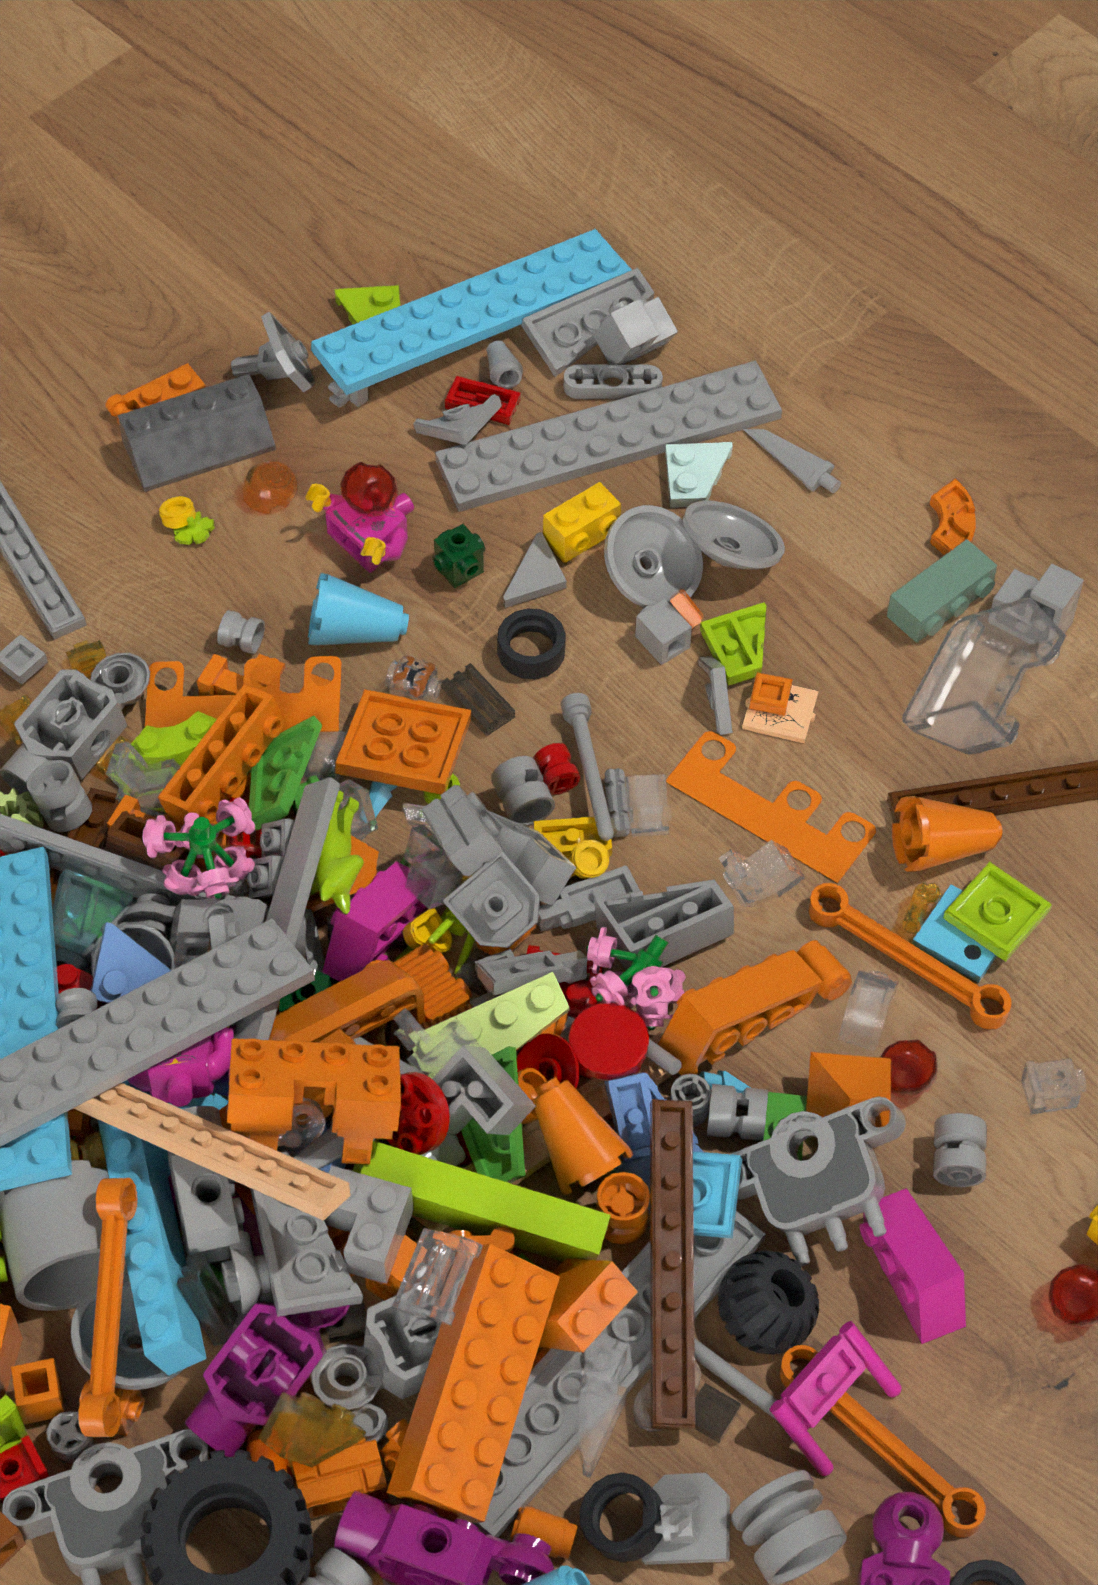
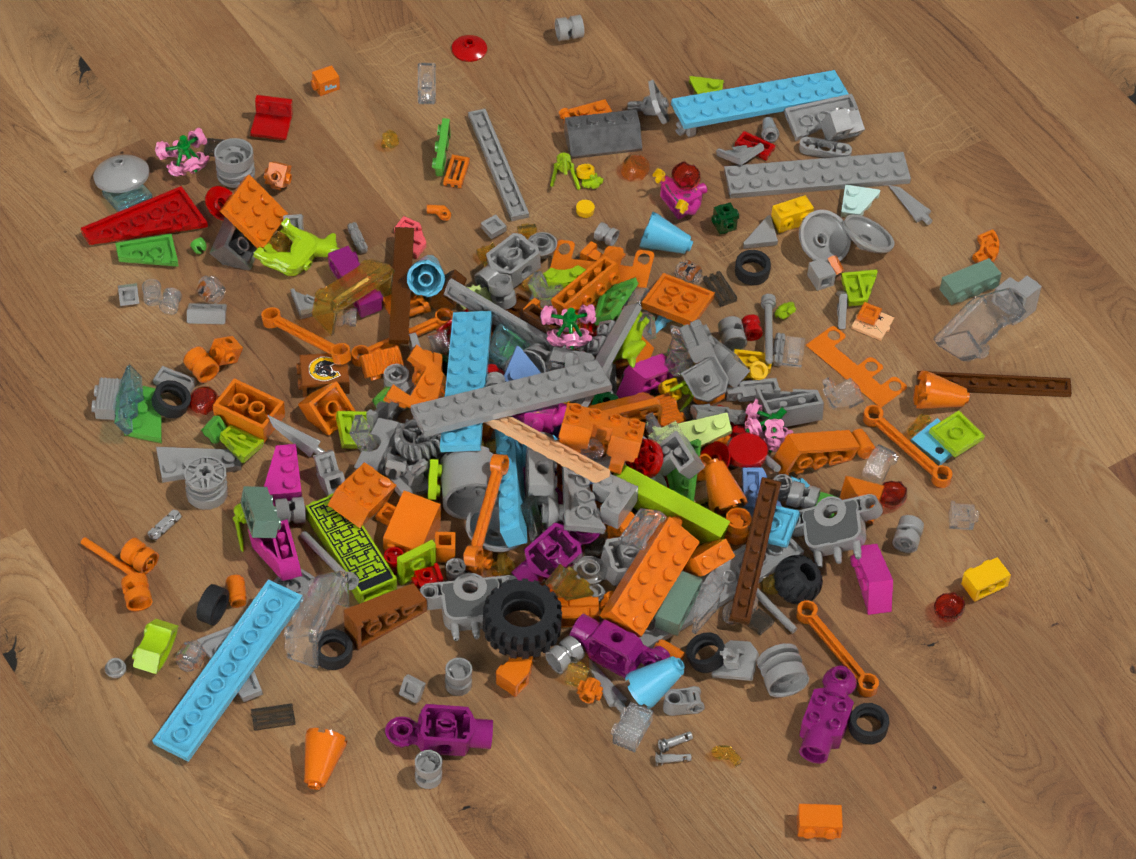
camera: 10 degrees right, 5 degrees down
dark pink plate [769,1321,902,1476] -> none
none -> clear yellow tile [492,553,515,577]
none -> lime plant [550,153,581,190]
none -> light grey wheel [555,15,585,41]
none -> yellow tile [576,200,595,218]
none -> sand green brick [653,571,702,636]
none -> clear yellow tile [762,573,779,595]
none -> lime plant [774,302,796,320]

